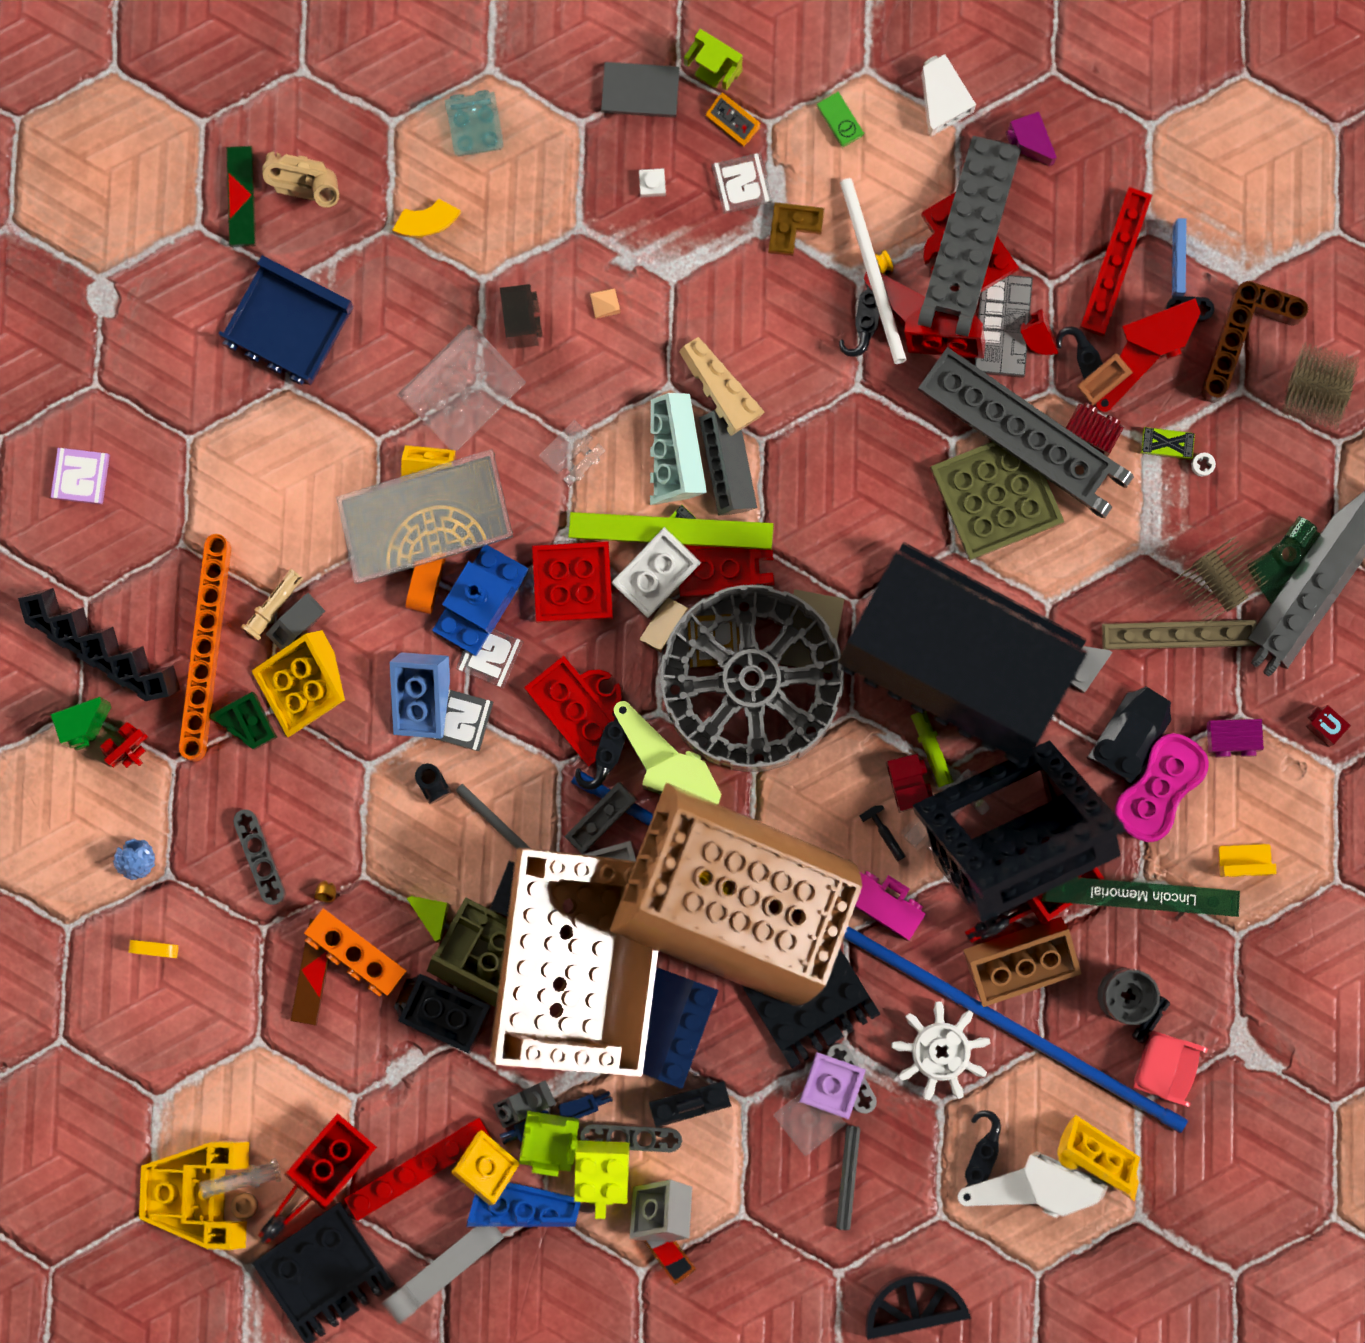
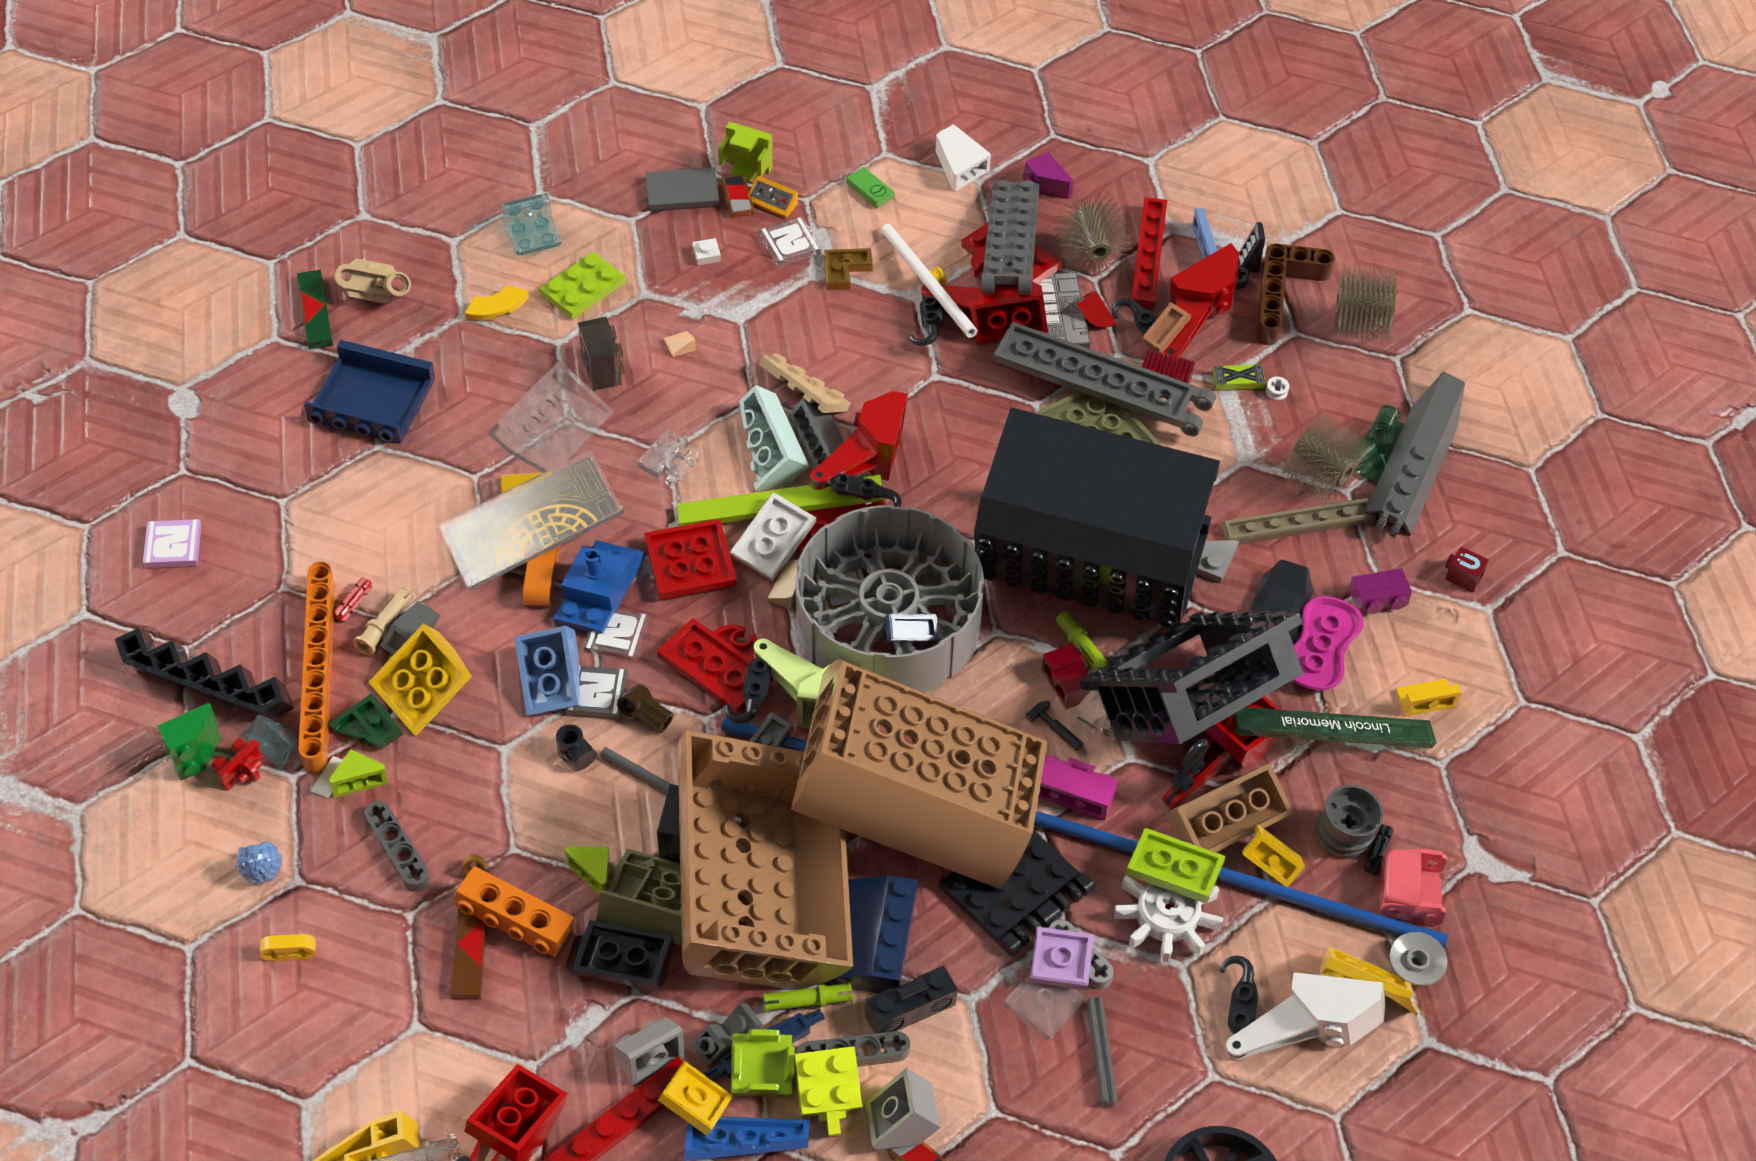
camera: 15 degrees left, 30 degrees down
none -> clear light blue slope [245,715,296,770]
none -> white sticker [311,756,343,798]
none -> lime slope [329,749,389,798]
none -> axle [333,577,373,622]
none -> lime plate [539,251,626,320]
none -> light grey slope [614,1017,685,1086]
none -> dark brown piece [617,684,674,733]
none -> slope [721,174,754,218]
none -> lime pin [763,982,853,1012]
none -> red slope [810,391,908,507]
none -> tile [885,614,939,643]
none -> dark tan piece [1052,190,1134,276]
none -> lime plate [1126,828,1225,904]
none -> black slope [1239,222,1265,273]
none -> yellow panel [1242,824,1305,887]
none -> light grey dish [1389,932,1448,986]

